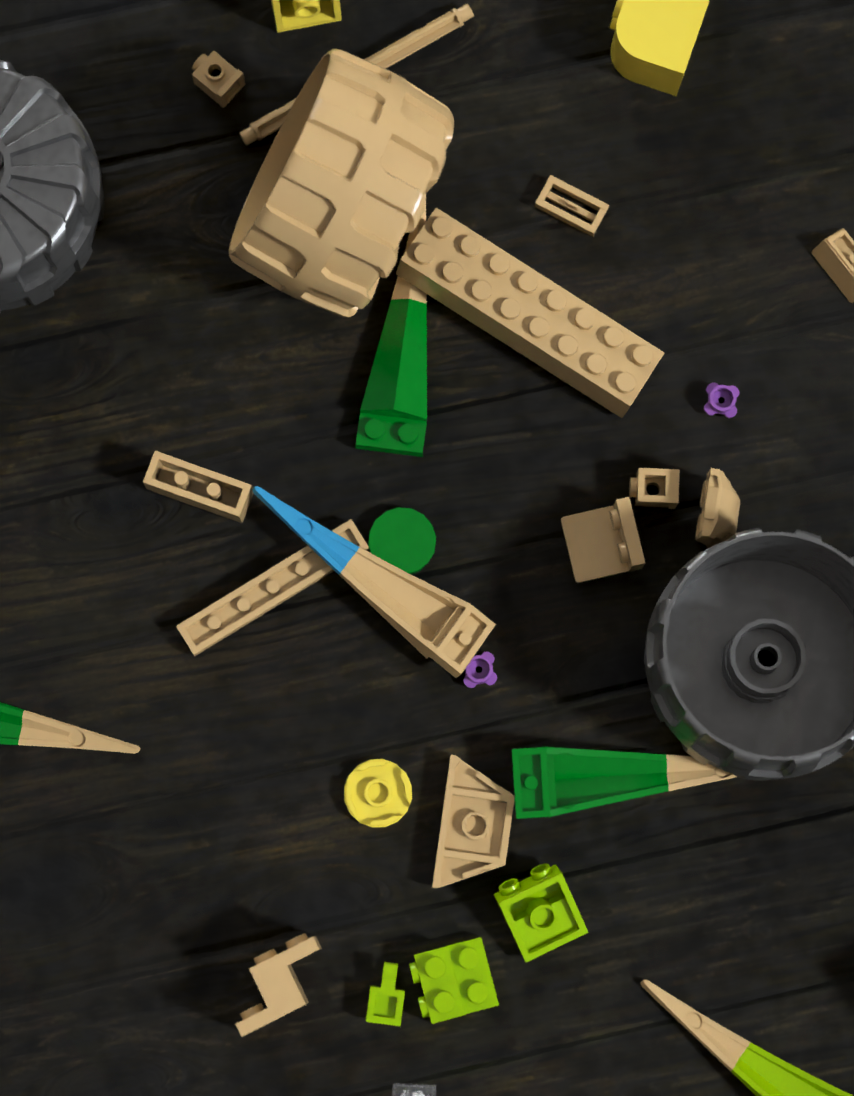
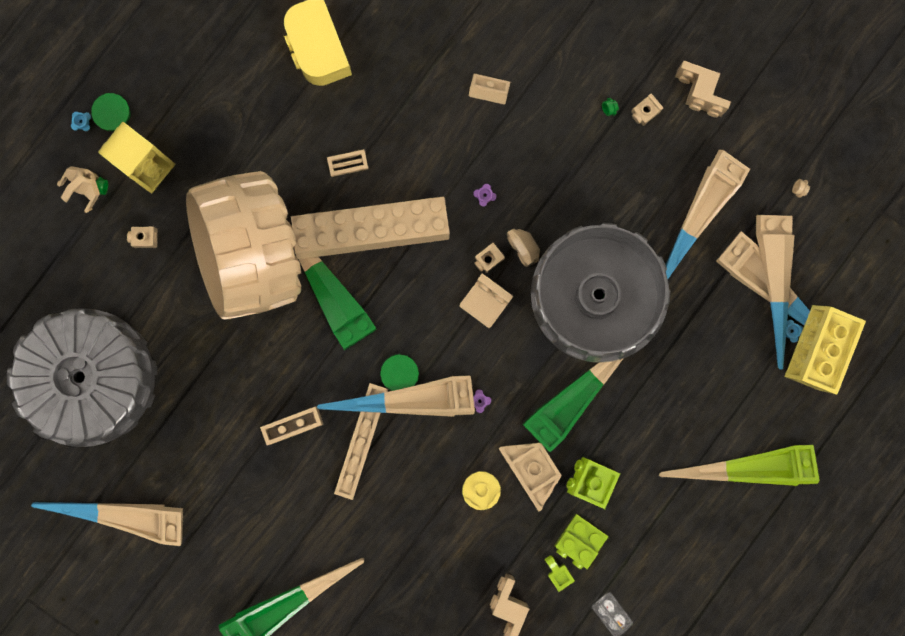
camera: 40 degrees left, 5 degrees up
tan piece [239,4,474,146] -> none

